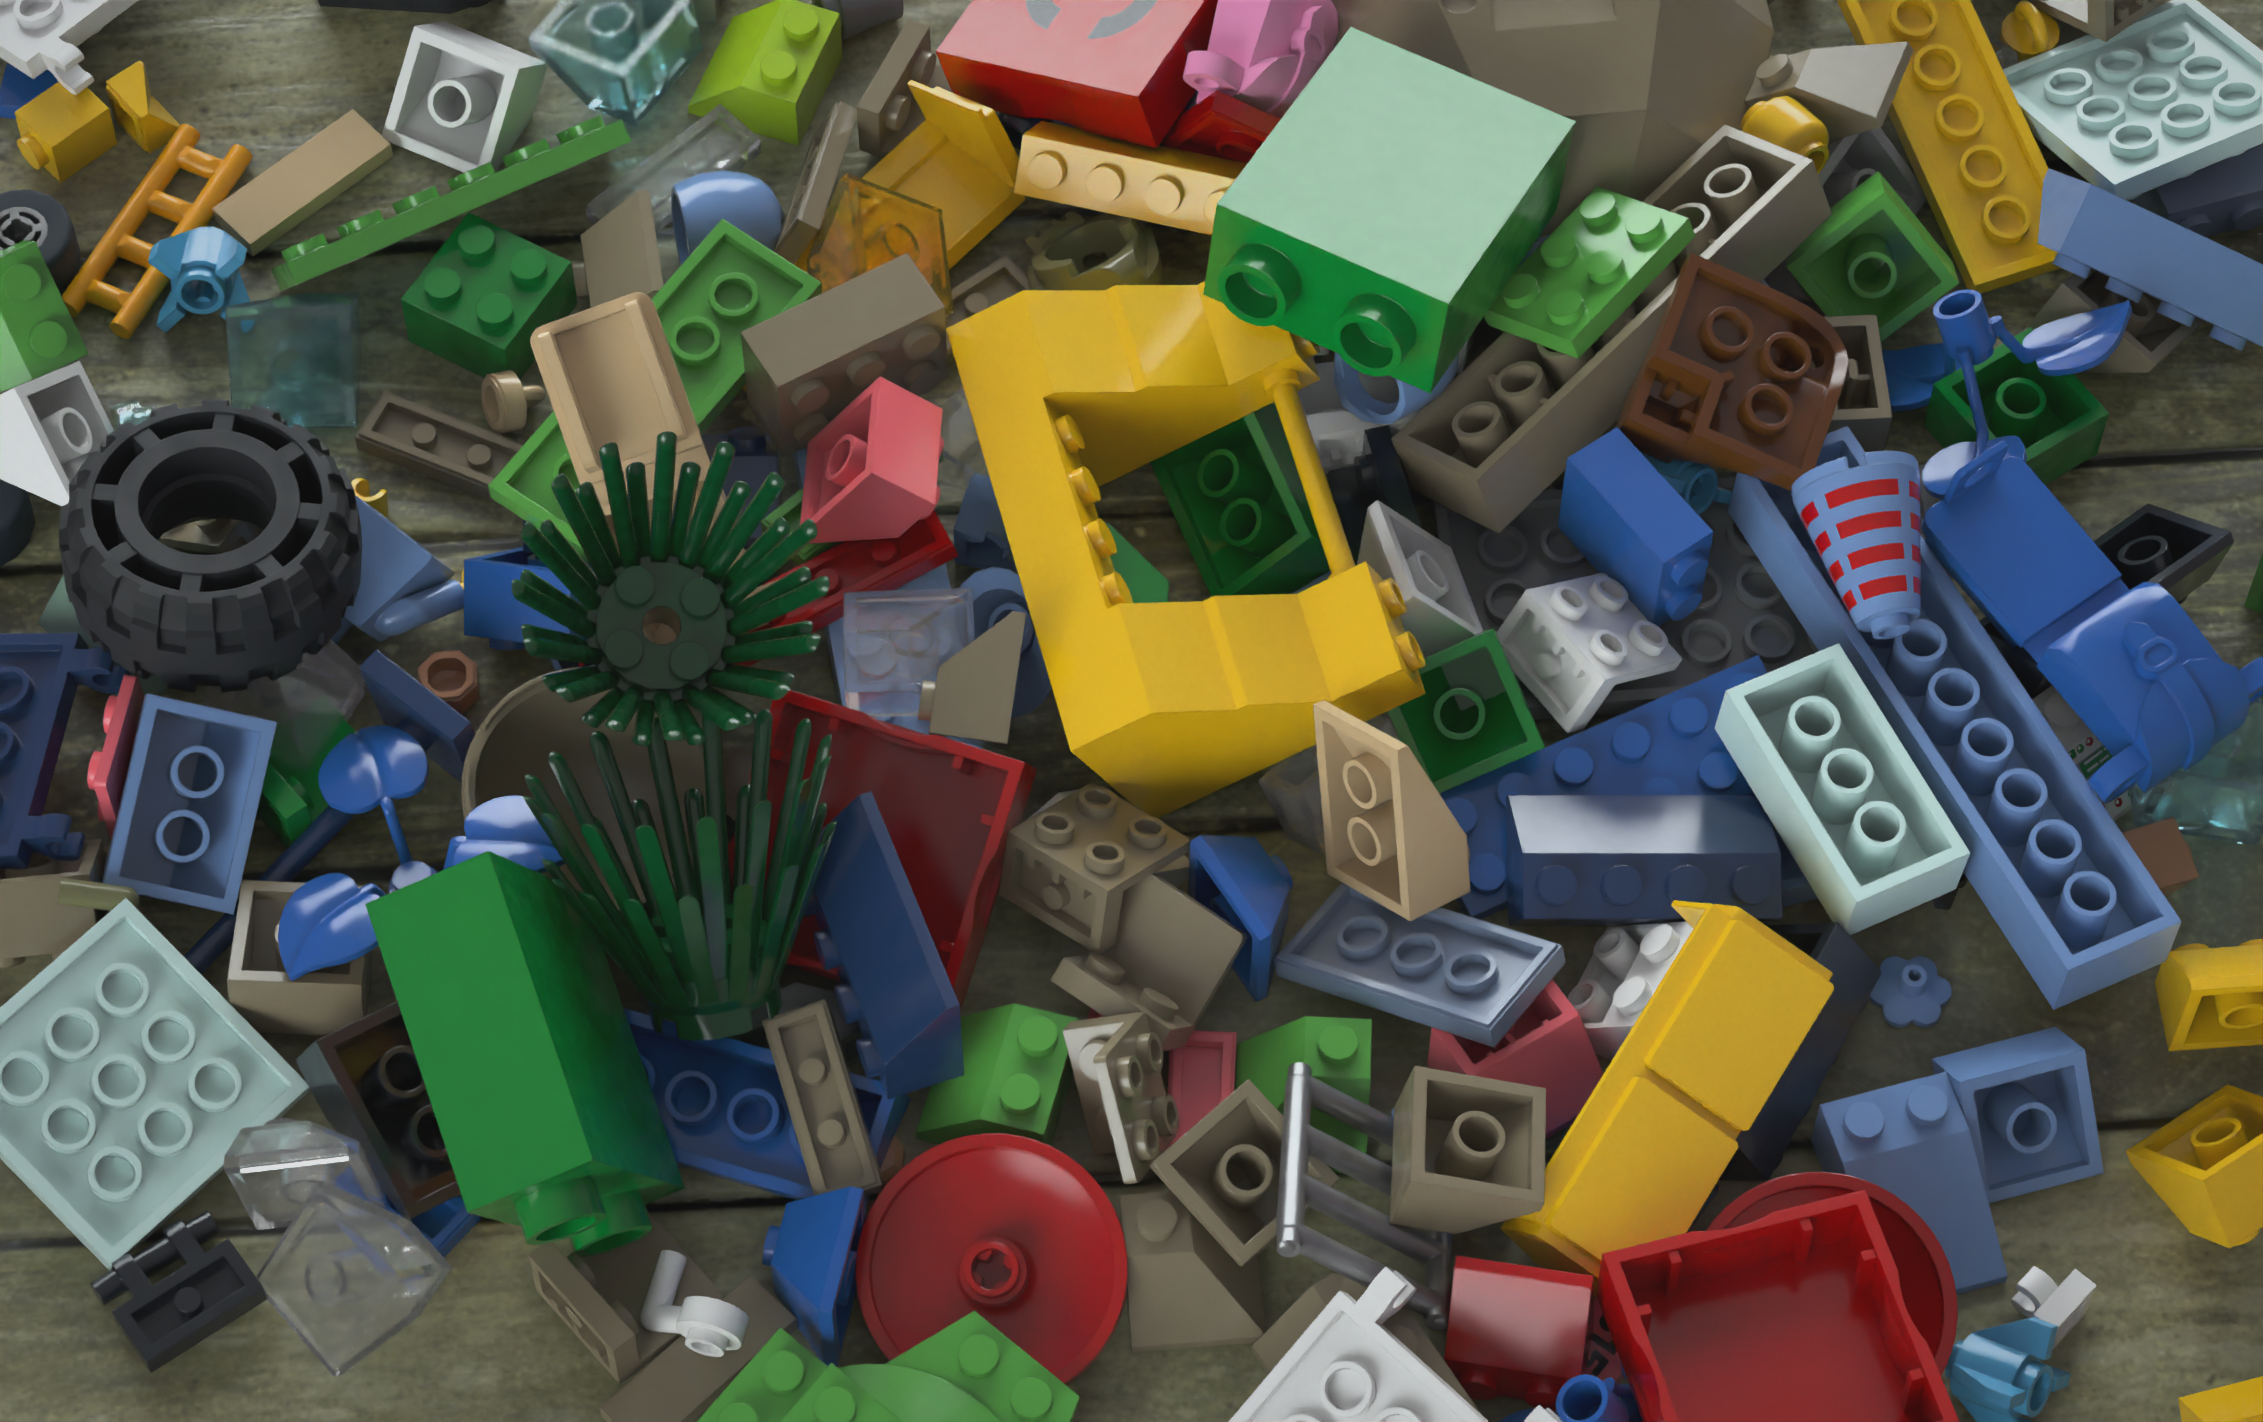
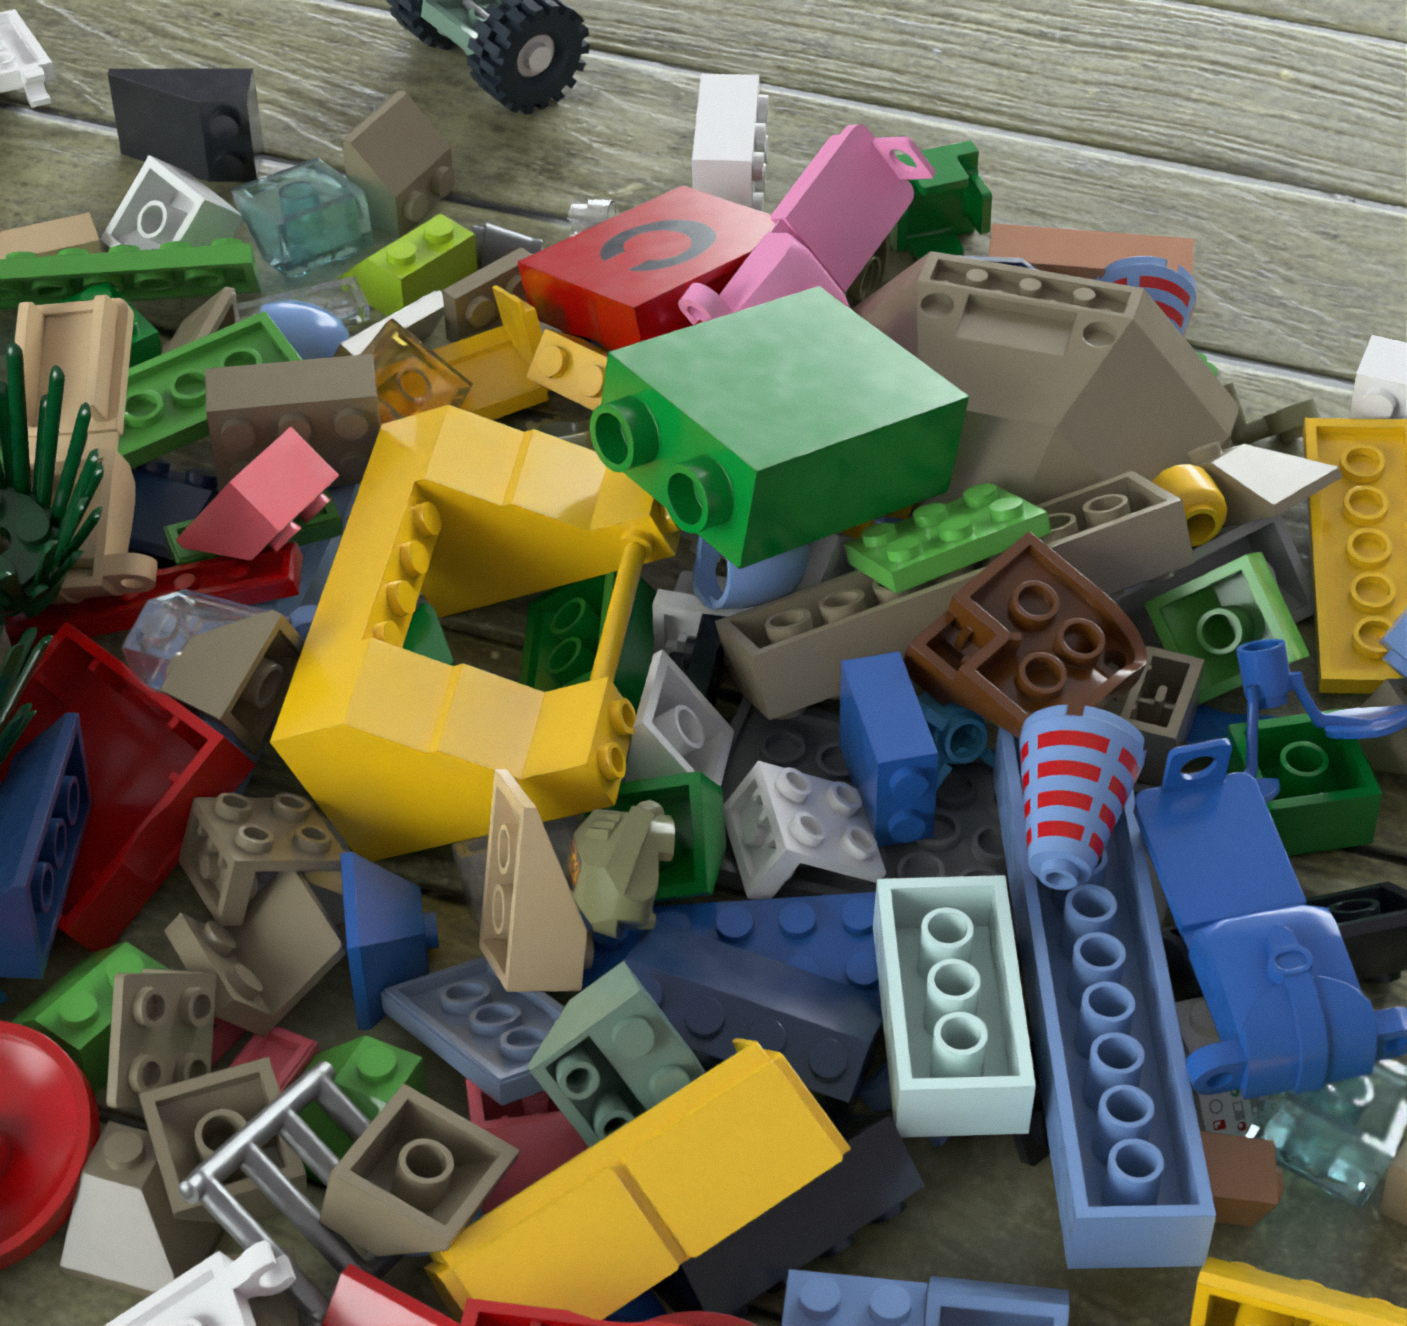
camera: 25 degrees right, 15 degrees down
medium blue plant [1869,956,1952,1028] -> none
none -> sand green slope [527,961,706,1148]
none -> olive helmet [564,800,675,939]

